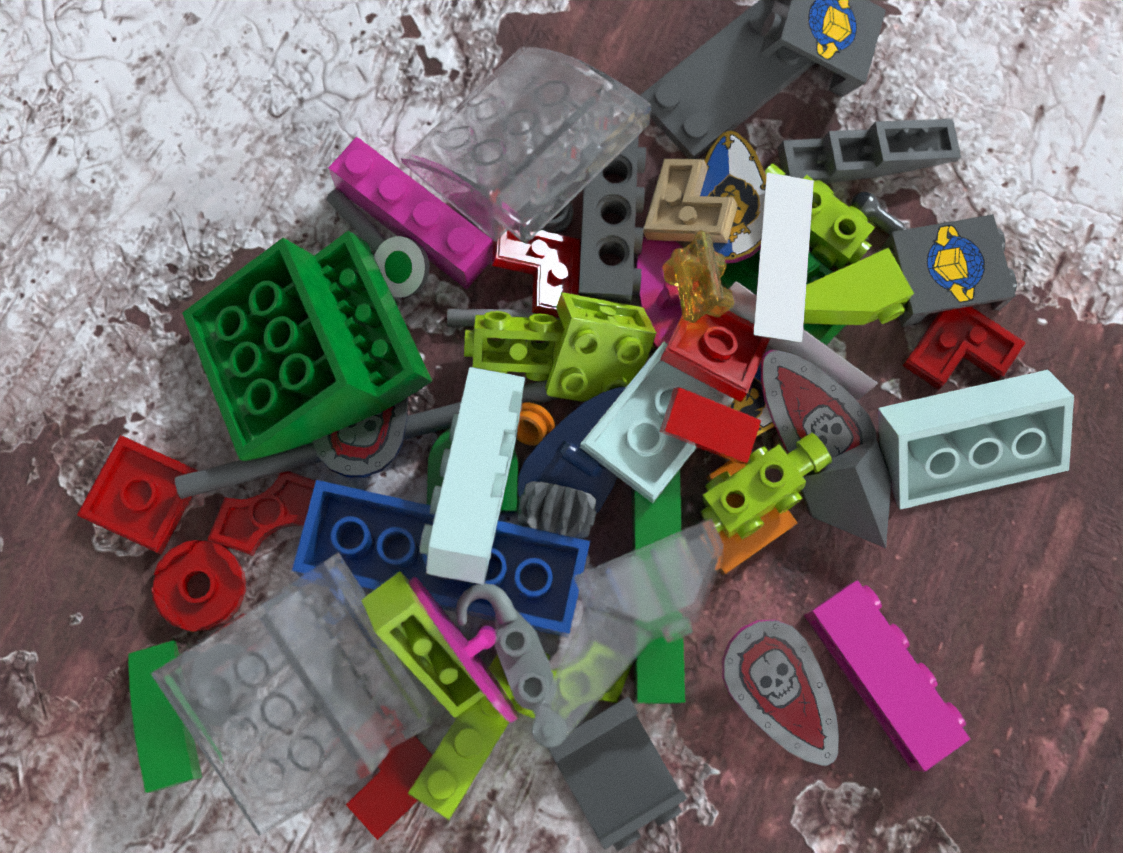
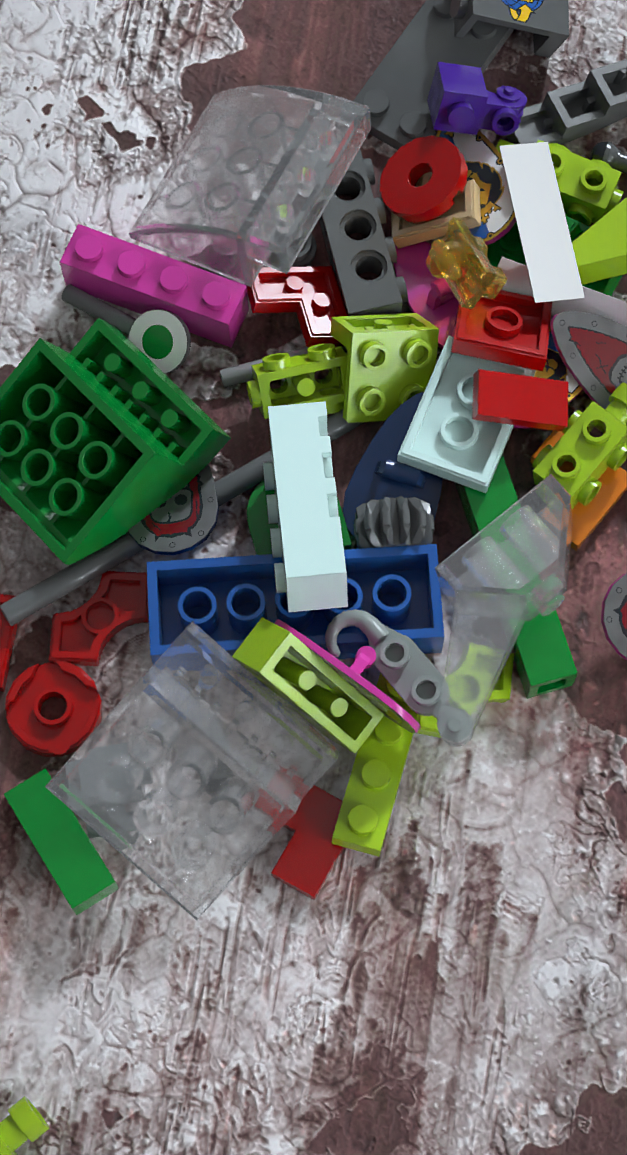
camera: 10 degrees left, 5 degrees down
orange plate [517,402,555,446] -> none
dark grey panel [547,696,688,851] -> none
none -> red tile [379,135,468,223]
none -> dark purple brick [427,62,527,136]

